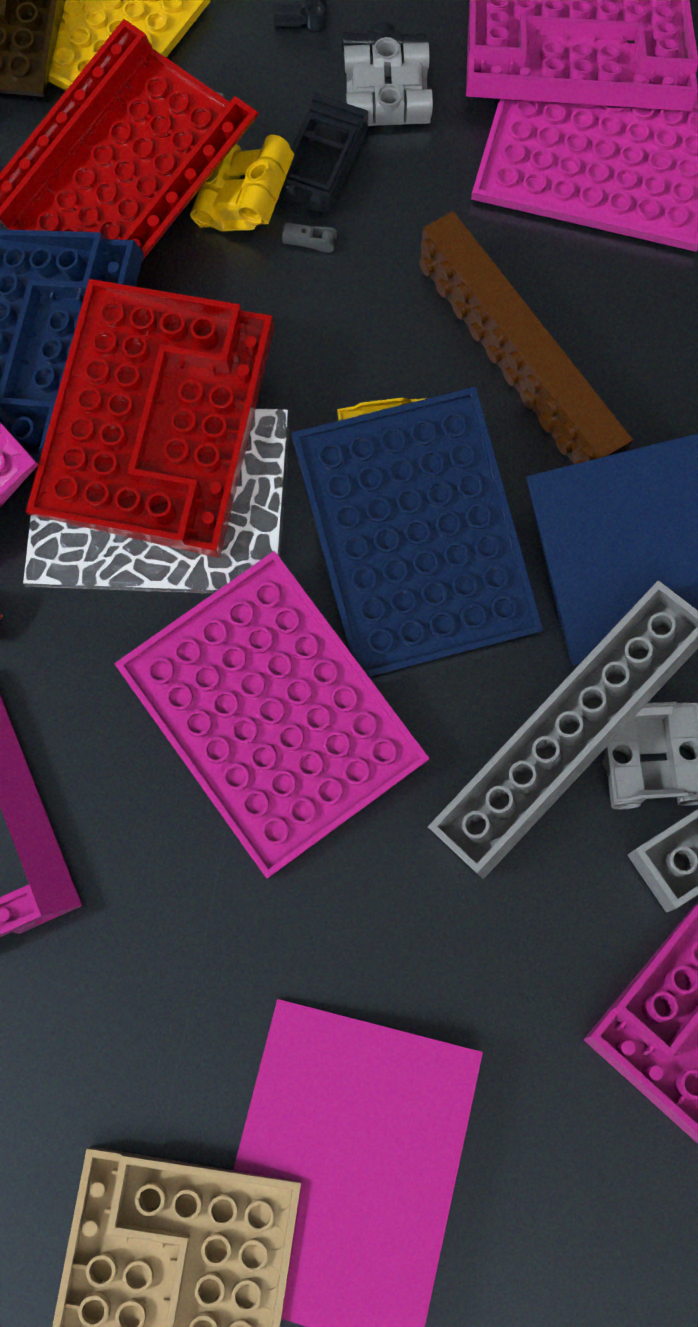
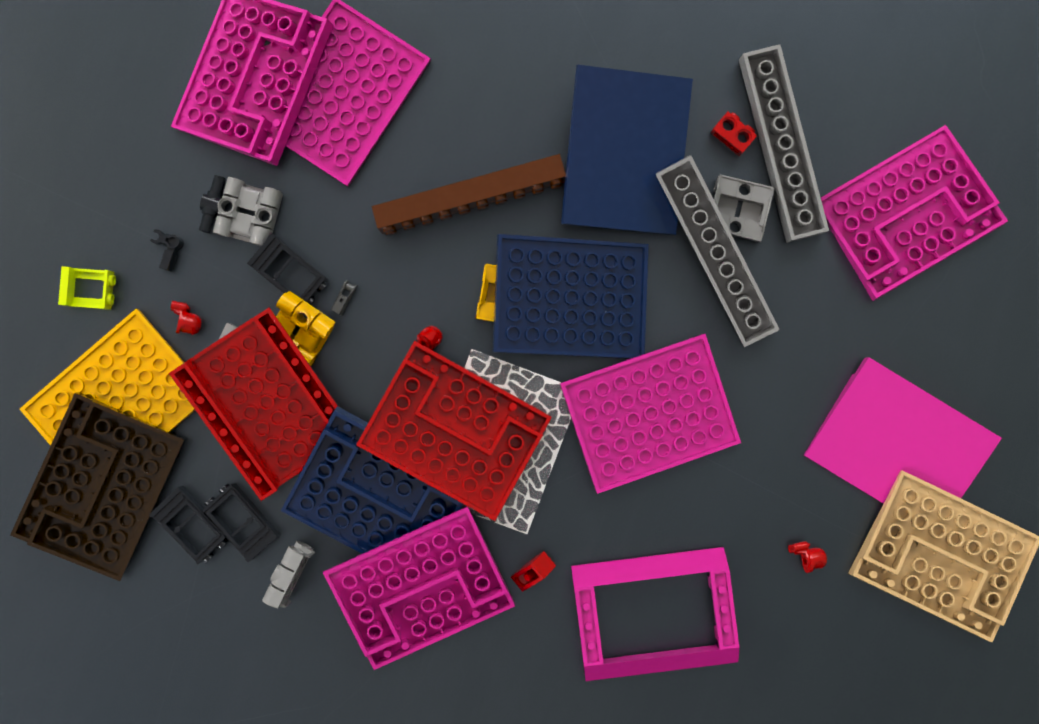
camera: 75 degrees left, 15 degrees up
none -> red piece [170,301,202,335]
none -> red piece [417,326,443,350]
none -> red piece [788,541,827,573]

